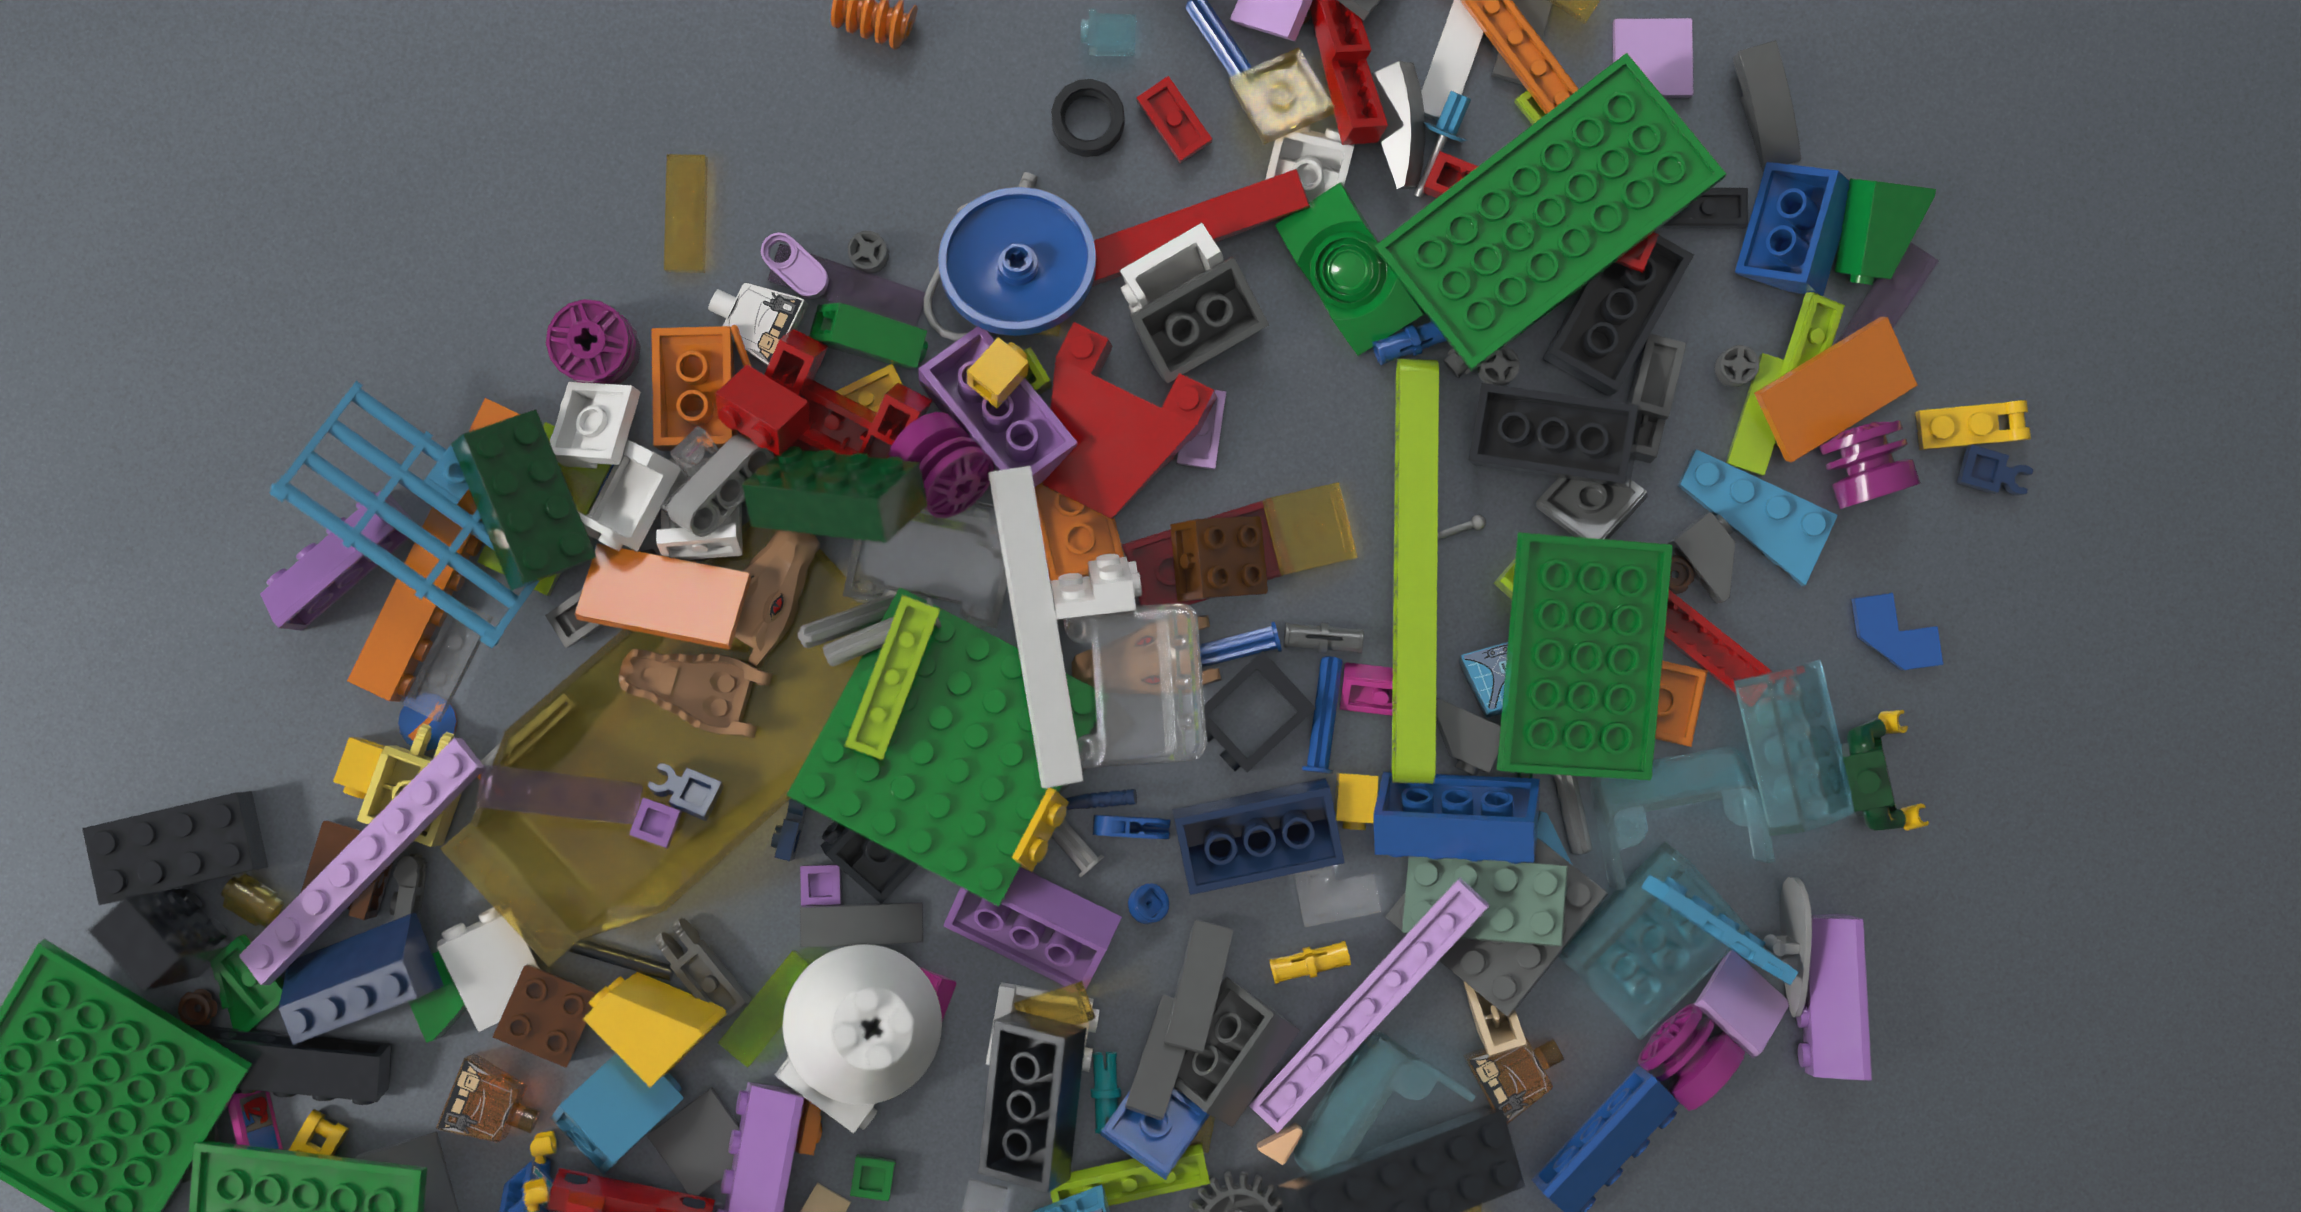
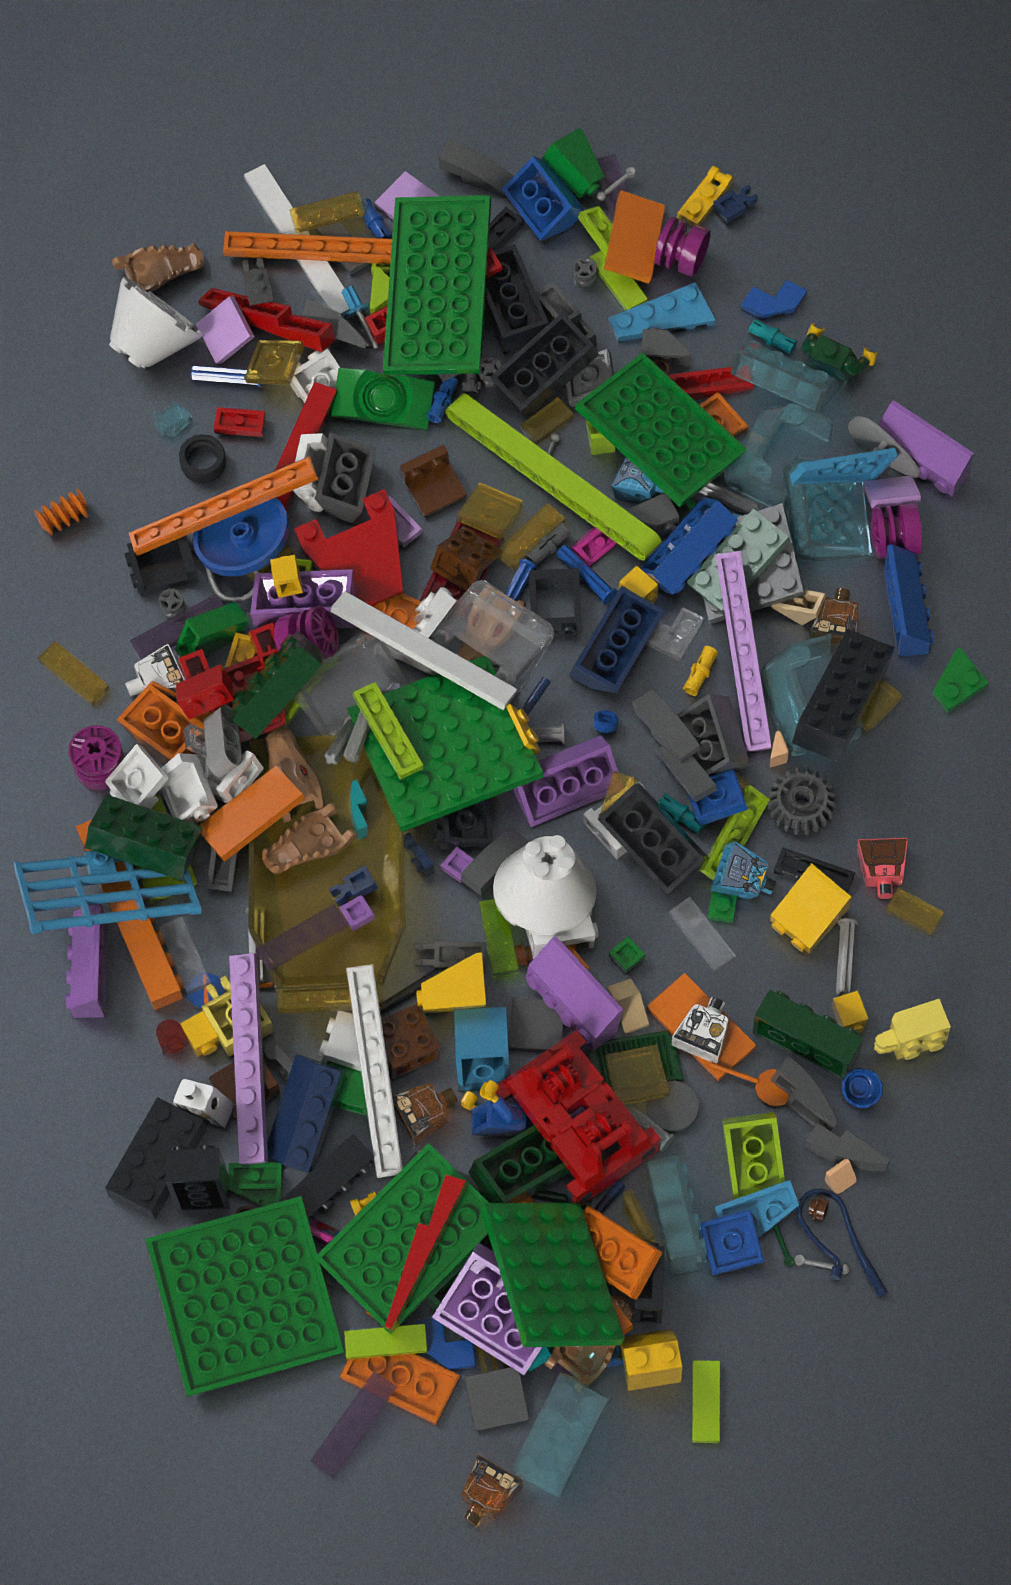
camera: 45 degrees left, 20 degrees down
clear yellow brick [221,873,284,928] -> none
lavender piece [761,232,829,299] -> none
blue piece [1092,815,1171,839] -> none
none -> black panel [124,536,199,596]
none -> orange tile [129,456,318,556]
none -> clear red plate [156,1019,188,1054]
none -> white torso [173,1079,235,1128]
none -> white tile [346,964,403,1178]
none -> teal slope [350,779,368,840]
none -> blue pin [357,198,392,239]
none -> lime slope [370,267,389,315]
none -> reddish brown bracket [400,444,467,517]
none -> clear yellow plate [499,503,565,570]
none -> reddish brown plate [514,942,533,967]
none -> clear yellow tile [521,398,574,445]
none -> light grey hinge [597,167,636,201]
none -> teal pin [748,318,798,355]

